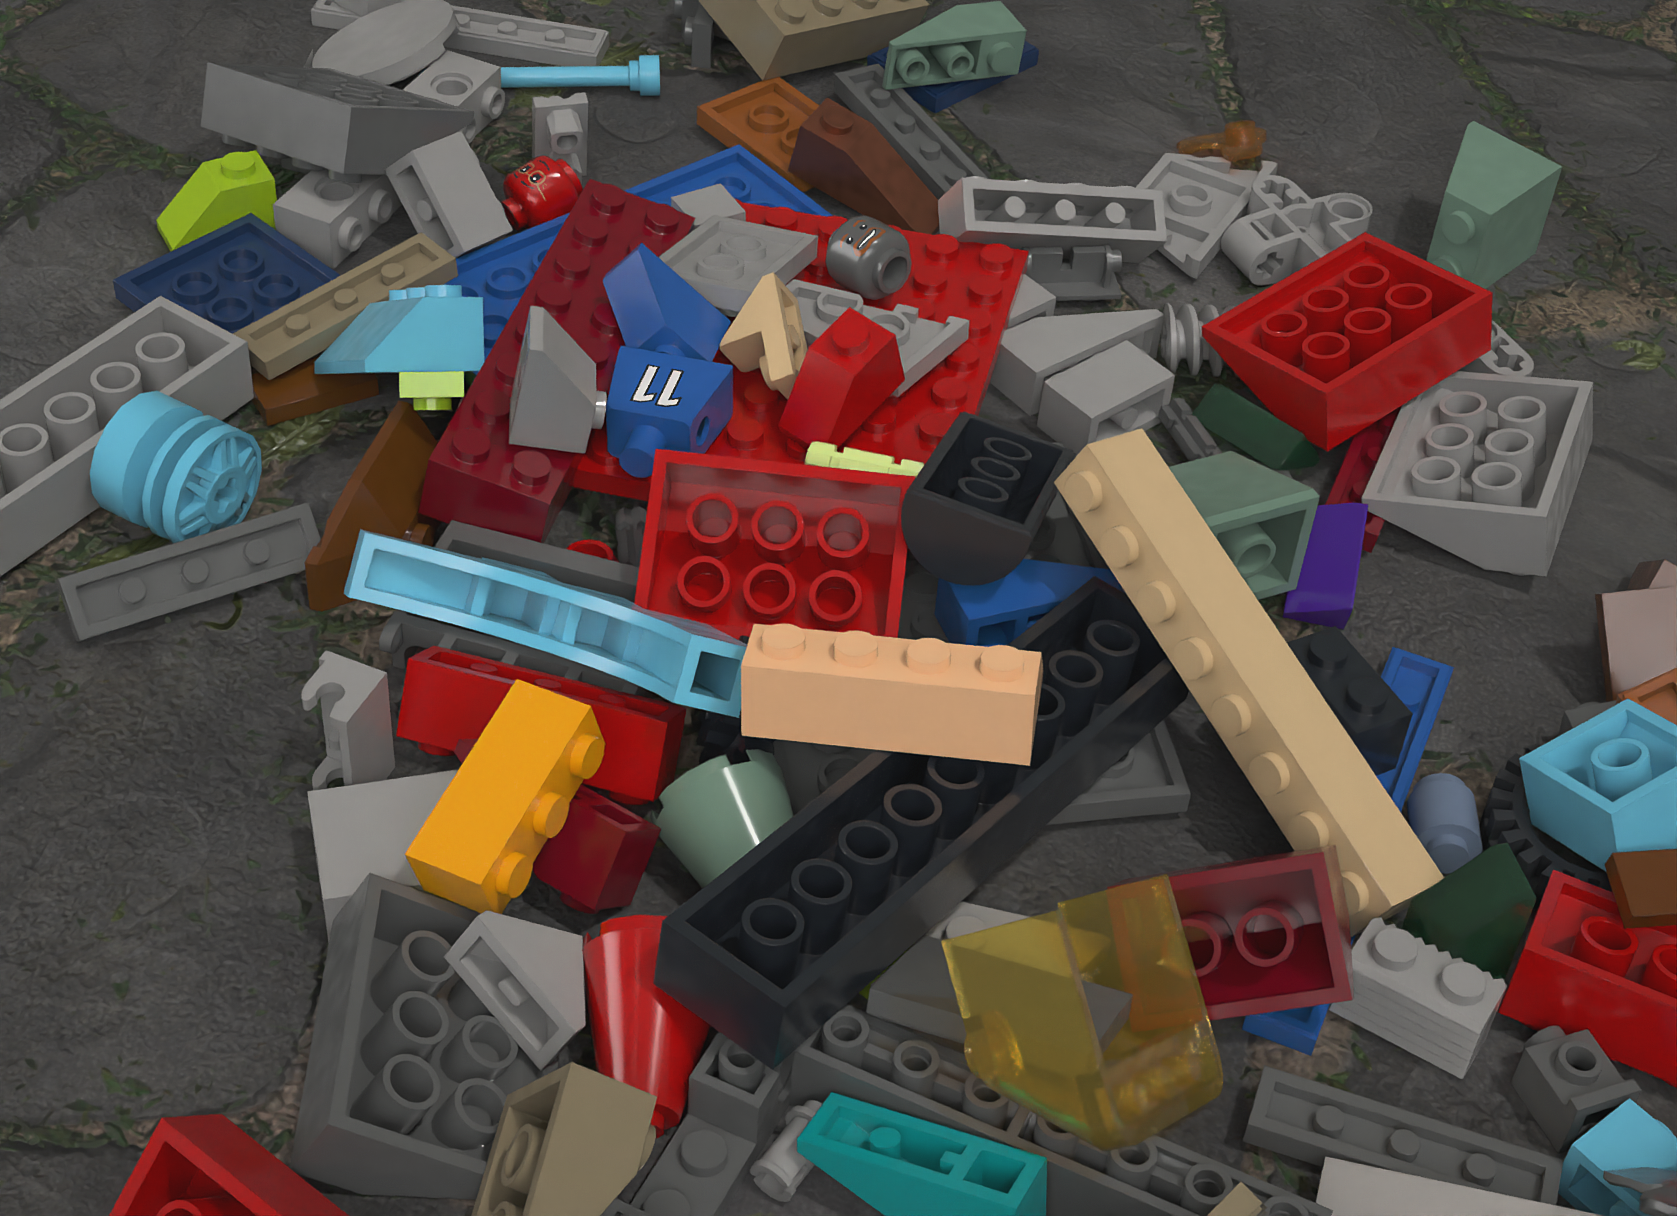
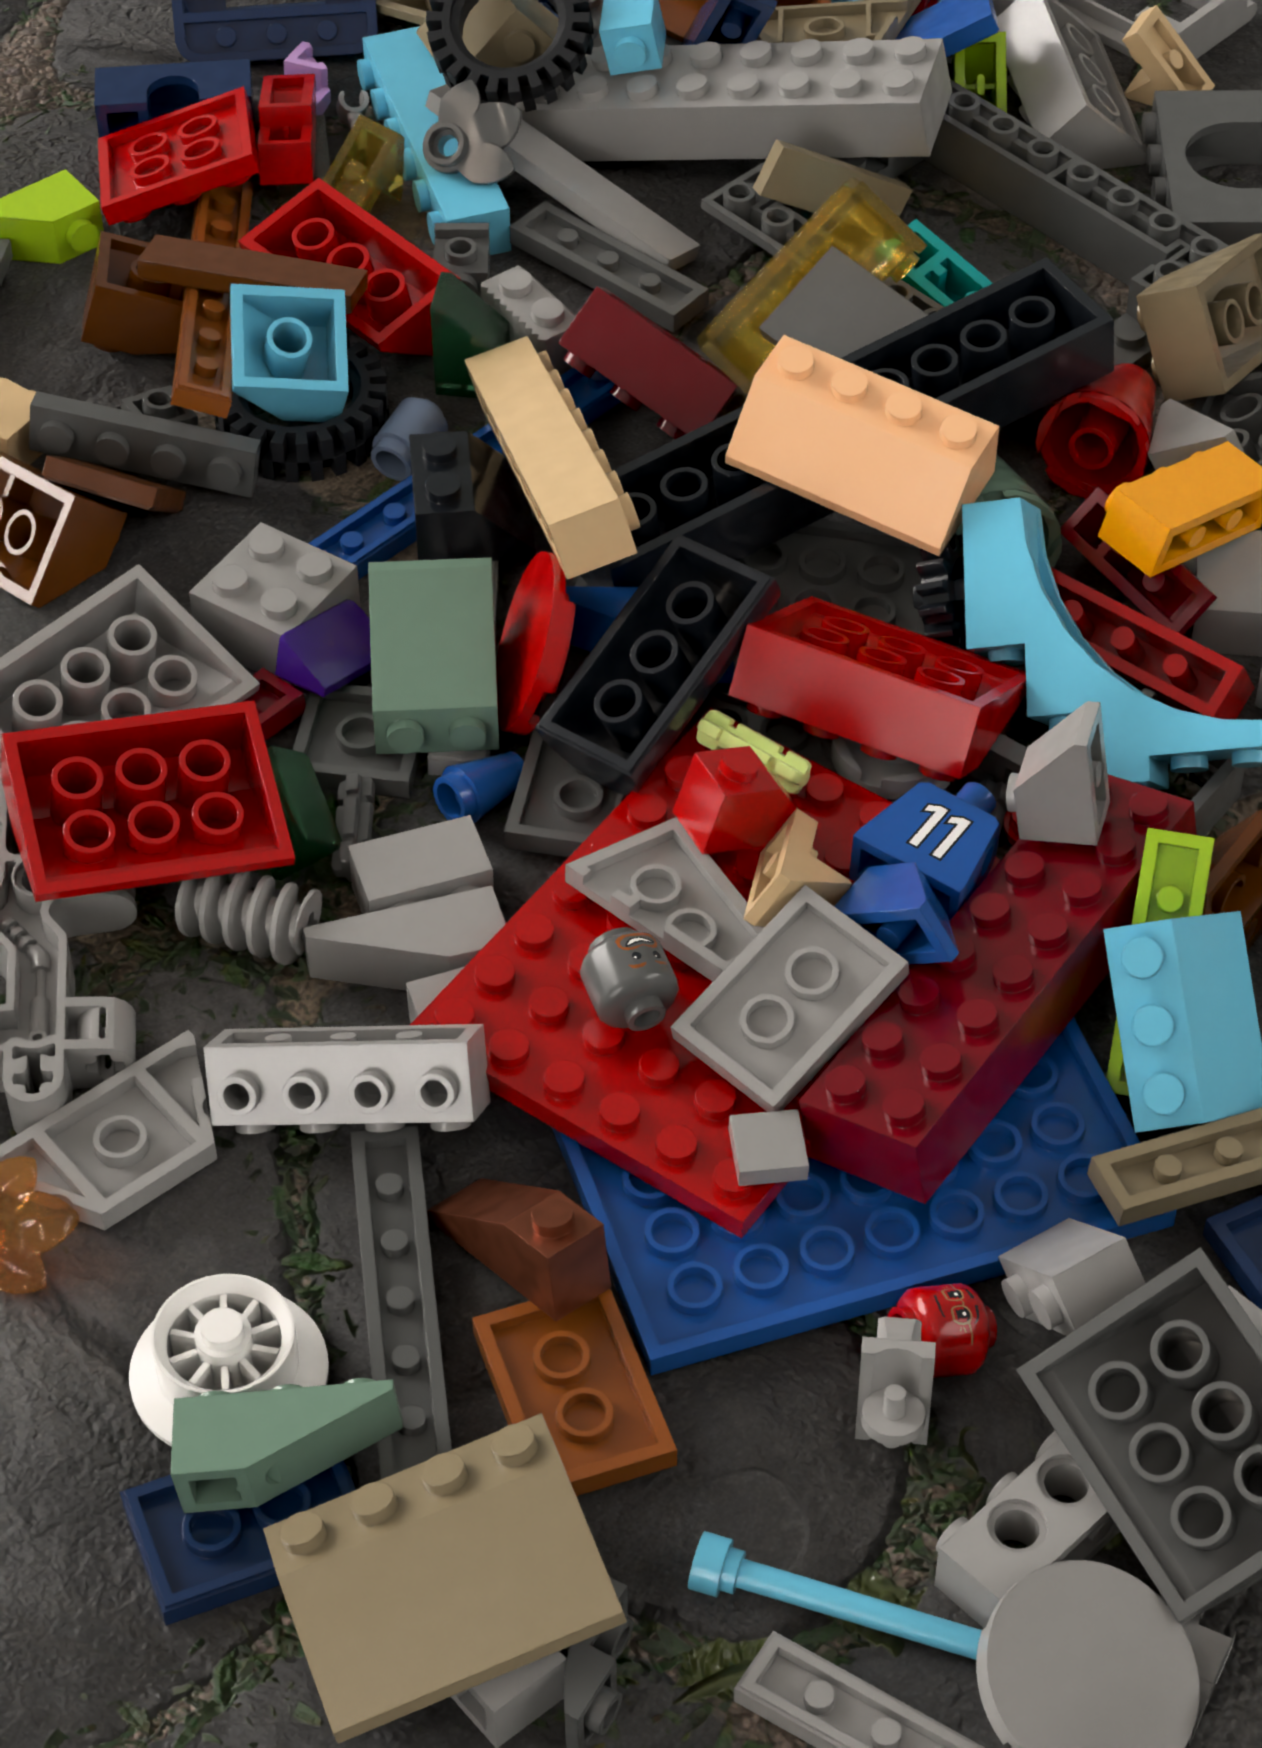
camera: 155 degrees left, 5 degrees up
none -> white piece [129,1274,329,1447]
none -> light grey brick [189,522,361,687]

